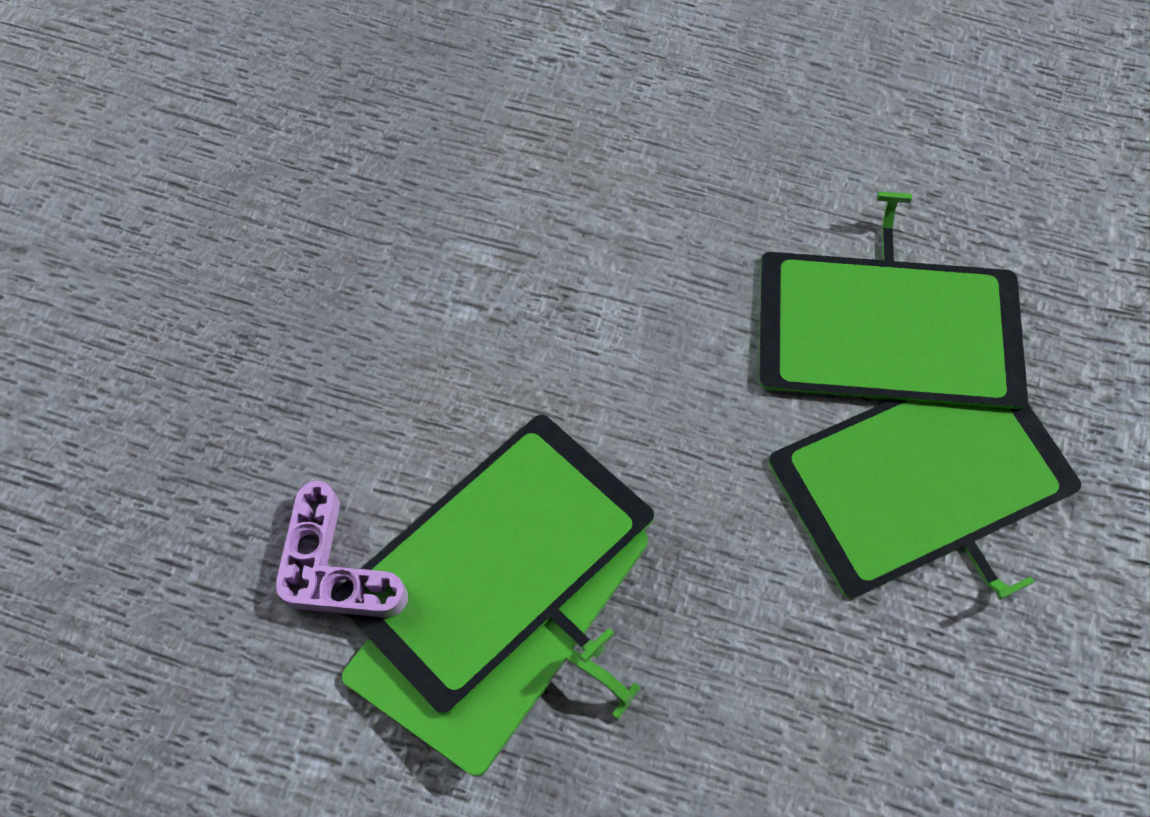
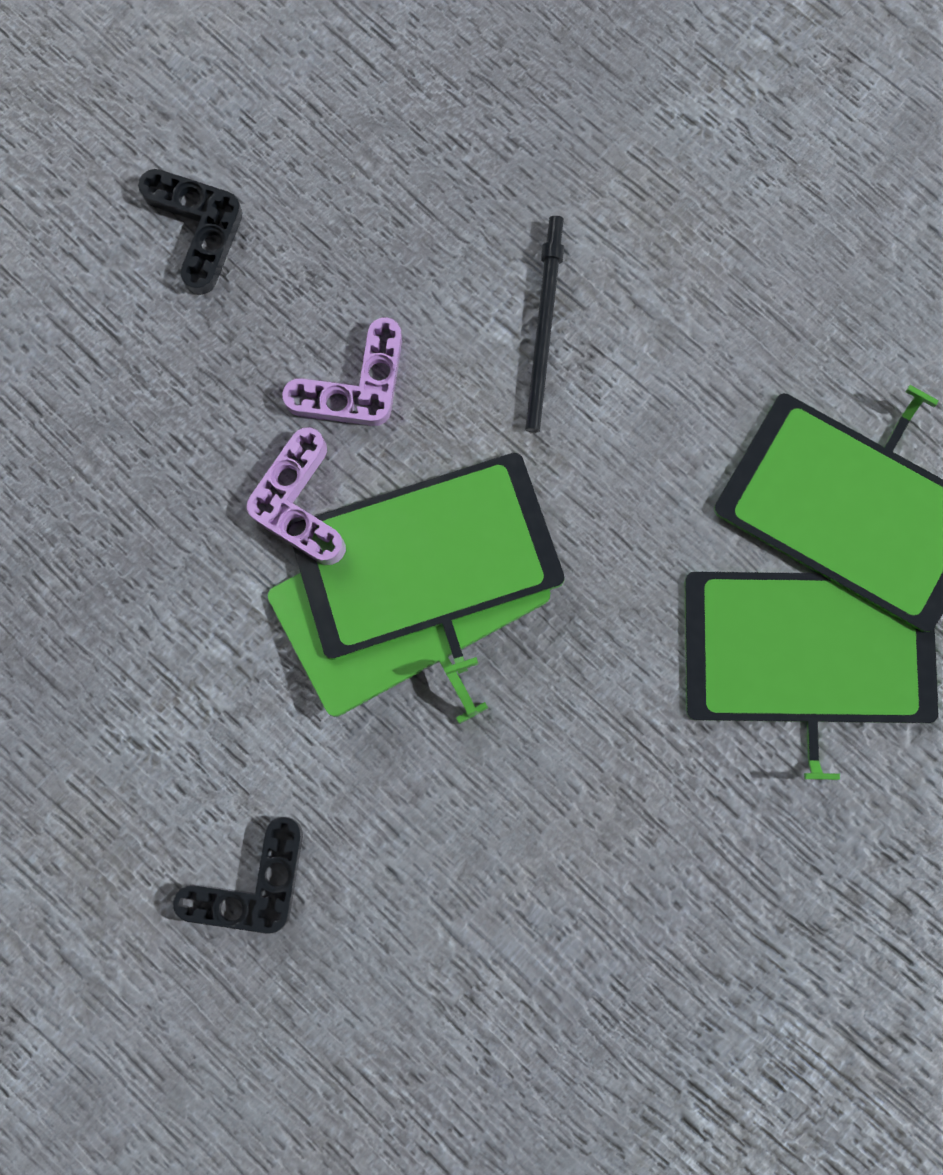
camera: 30 degrees right, 15 degrees up
none -> black beam [138,169,243,295]
none -> lavender beam [282,317,402,426]
none -> black bar [525,216,564,433]

